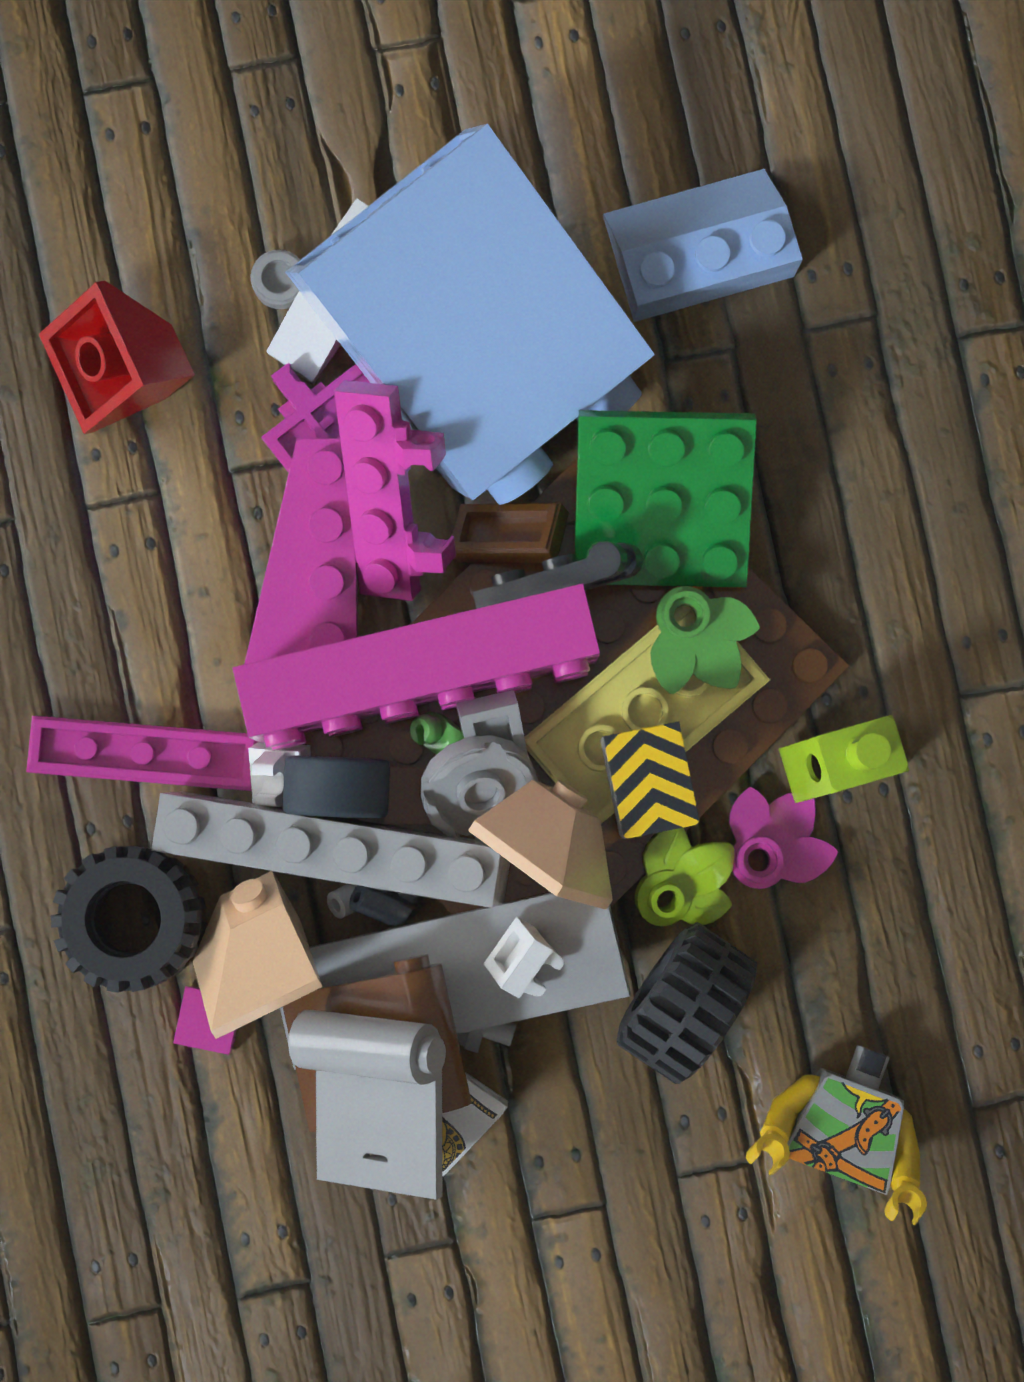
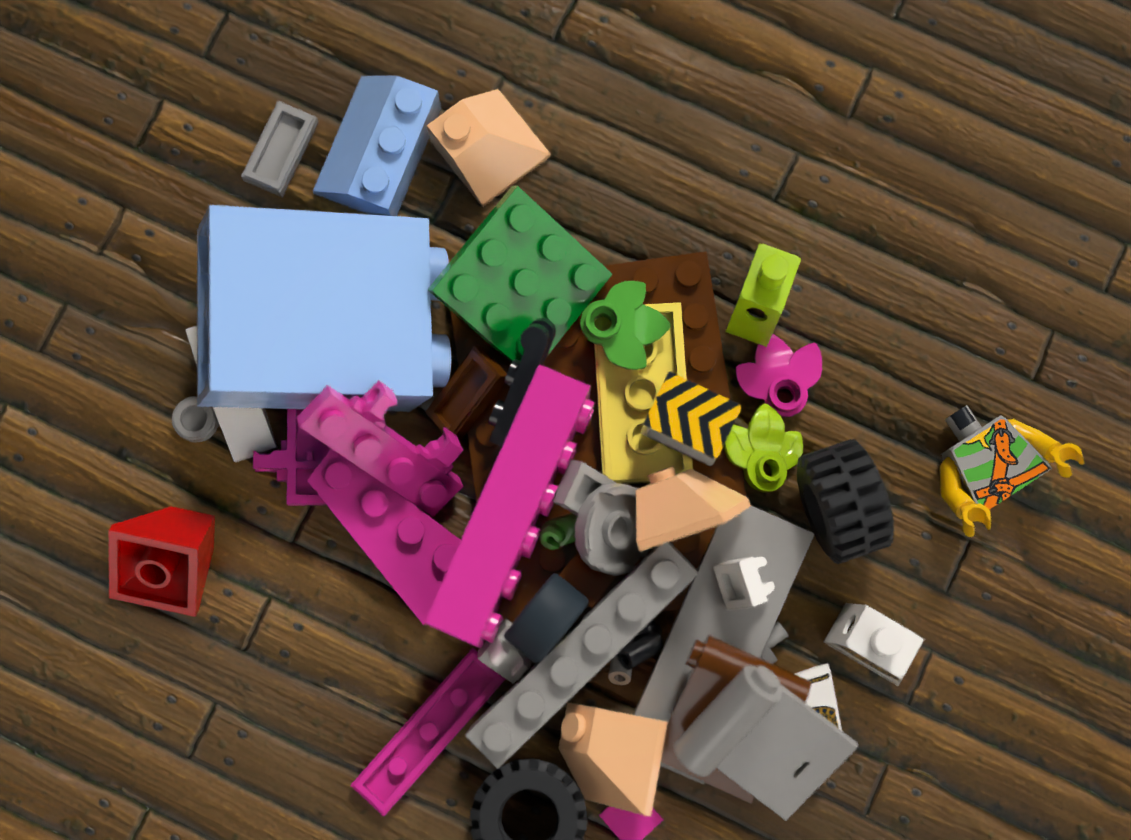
camera: 55 degrees left, 5 degrees down
none -> light grey tile [241,101,319,197]
none -> light nougat slope [427,89,551,207]
none -> white torso [824,603,924,686]

